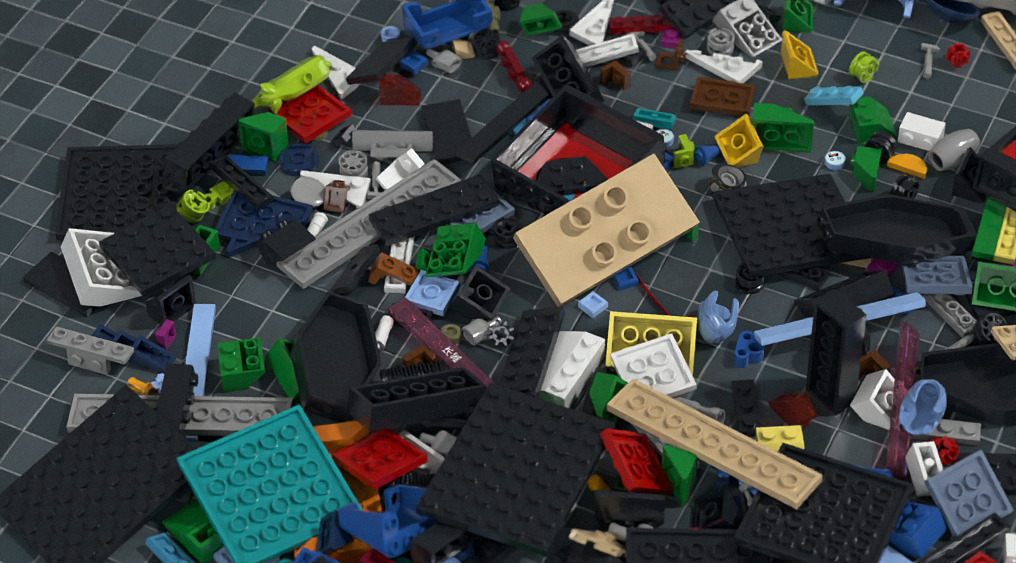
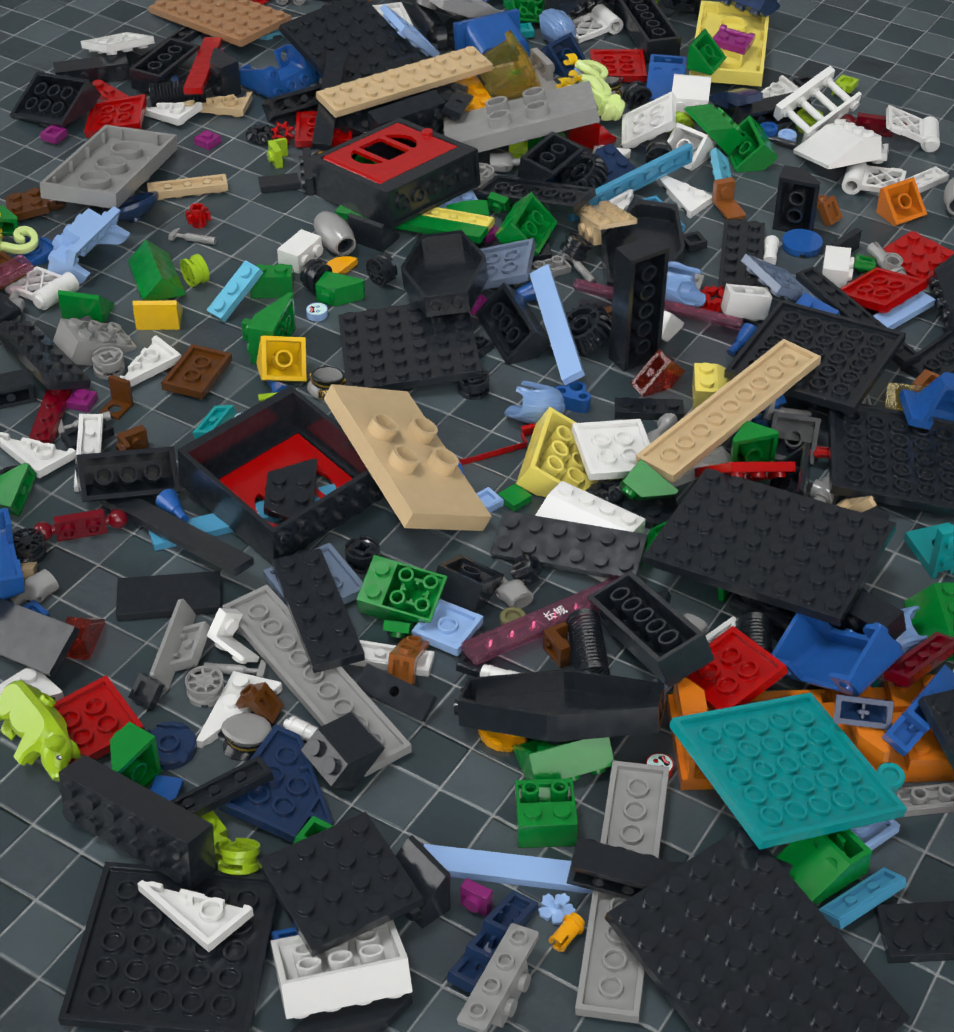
camera: 85 degrees left, 5 degrees down
none -> green slope [128,240,186,301]
none -> white wing [137,880,254,952]
none -> green tile [498,483,532,512]

